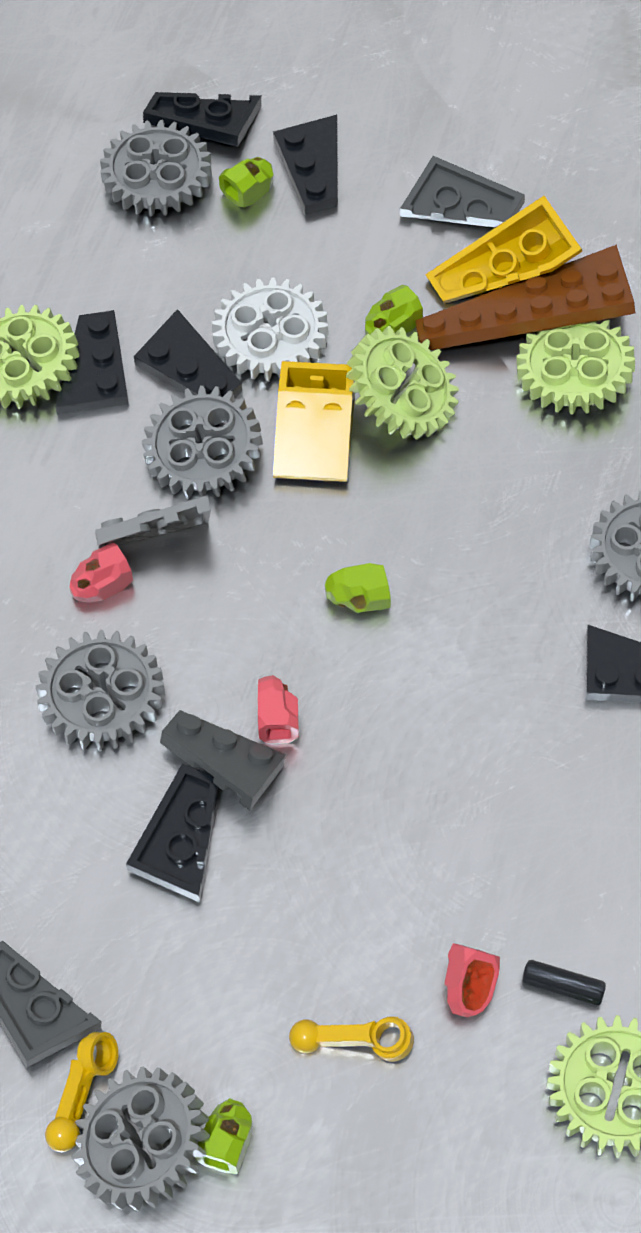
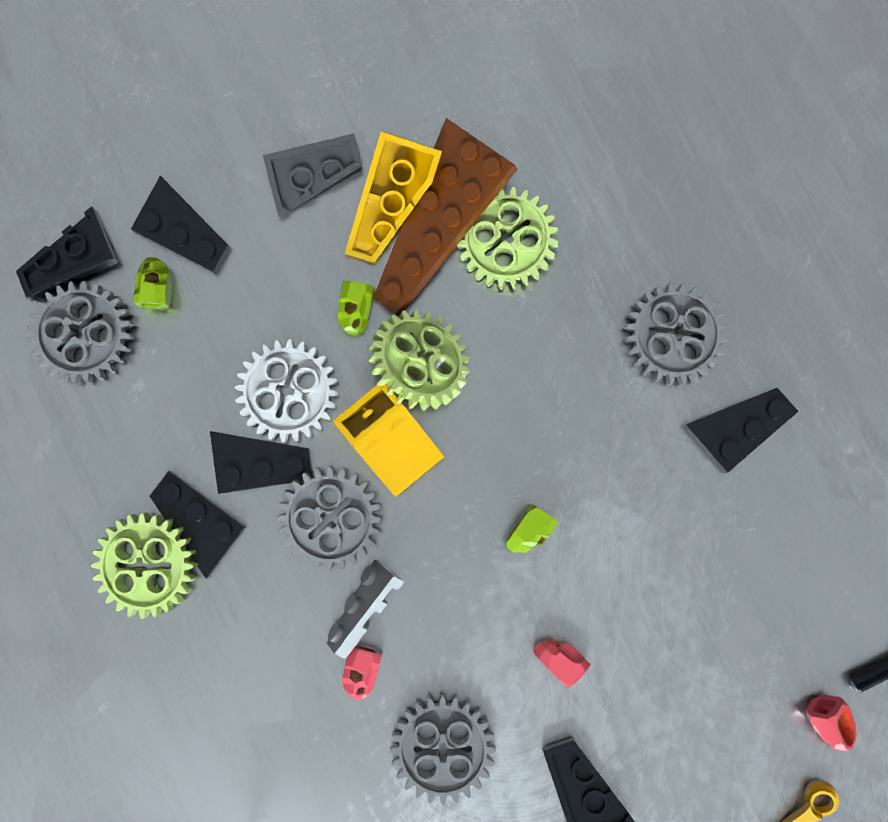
camera: 50 degrees left, 25 degrees up
dark grey wing [160,710,286,811] -> none

